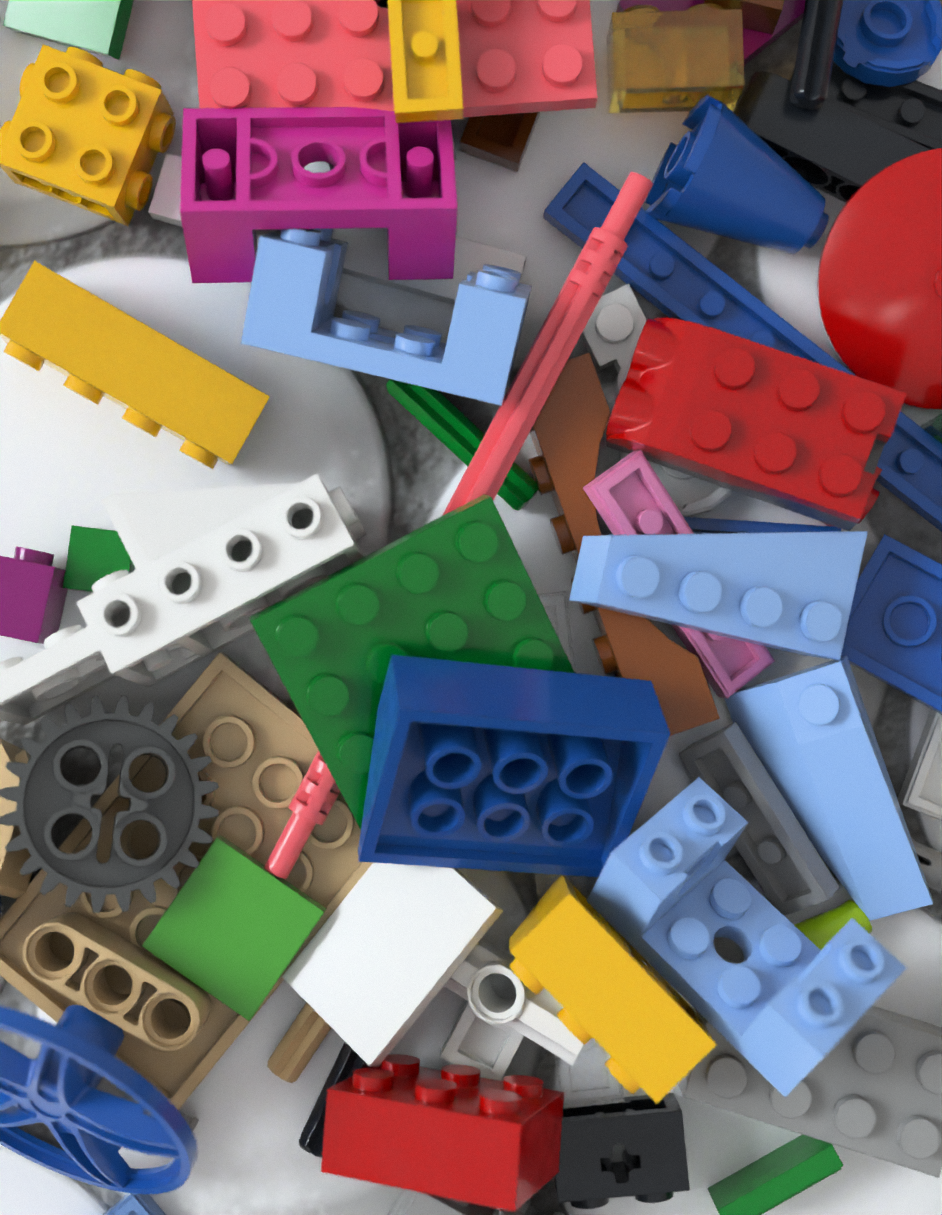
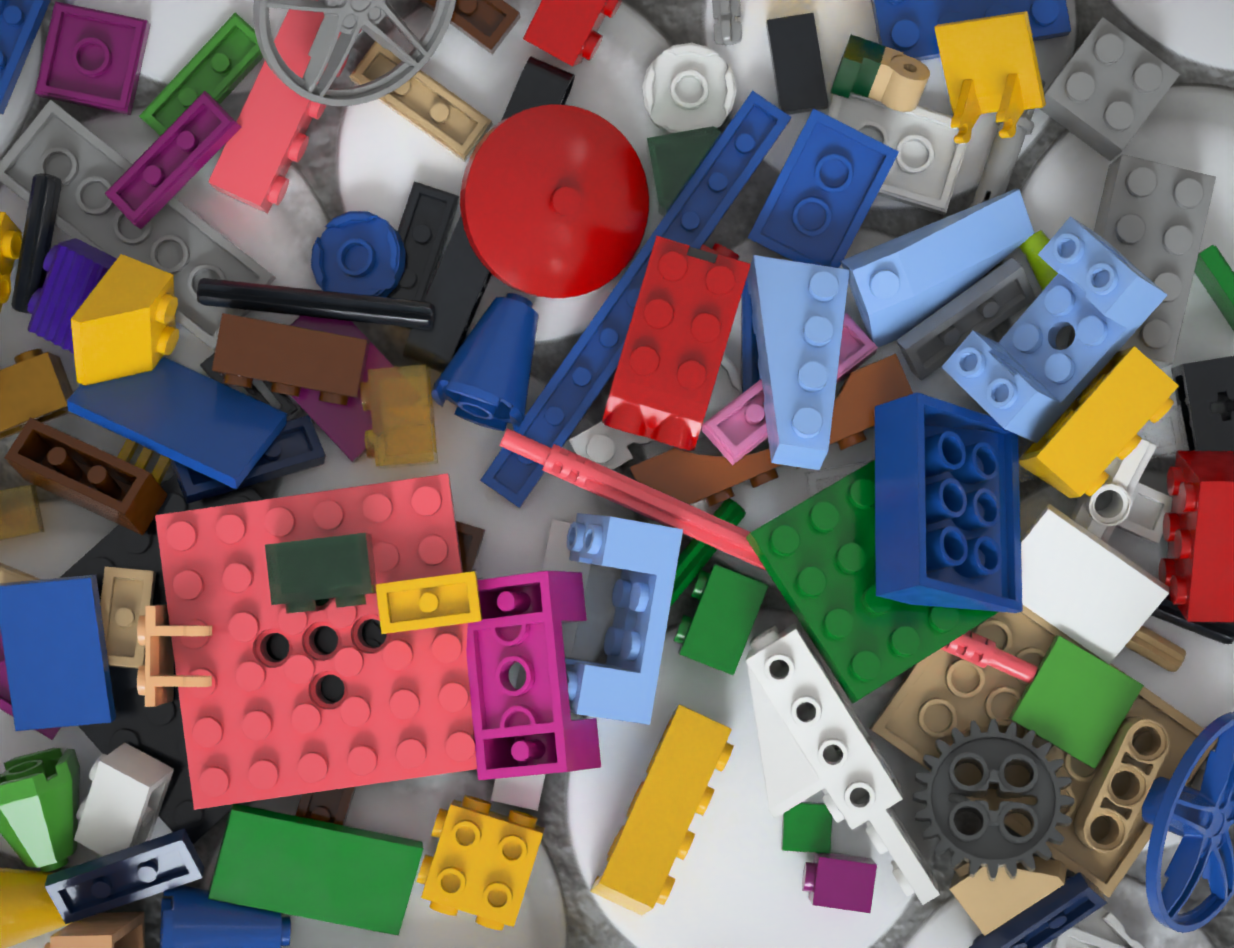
camera: 95 degrees left, 0 degrees up
none -> green piece [673,564,769,676]

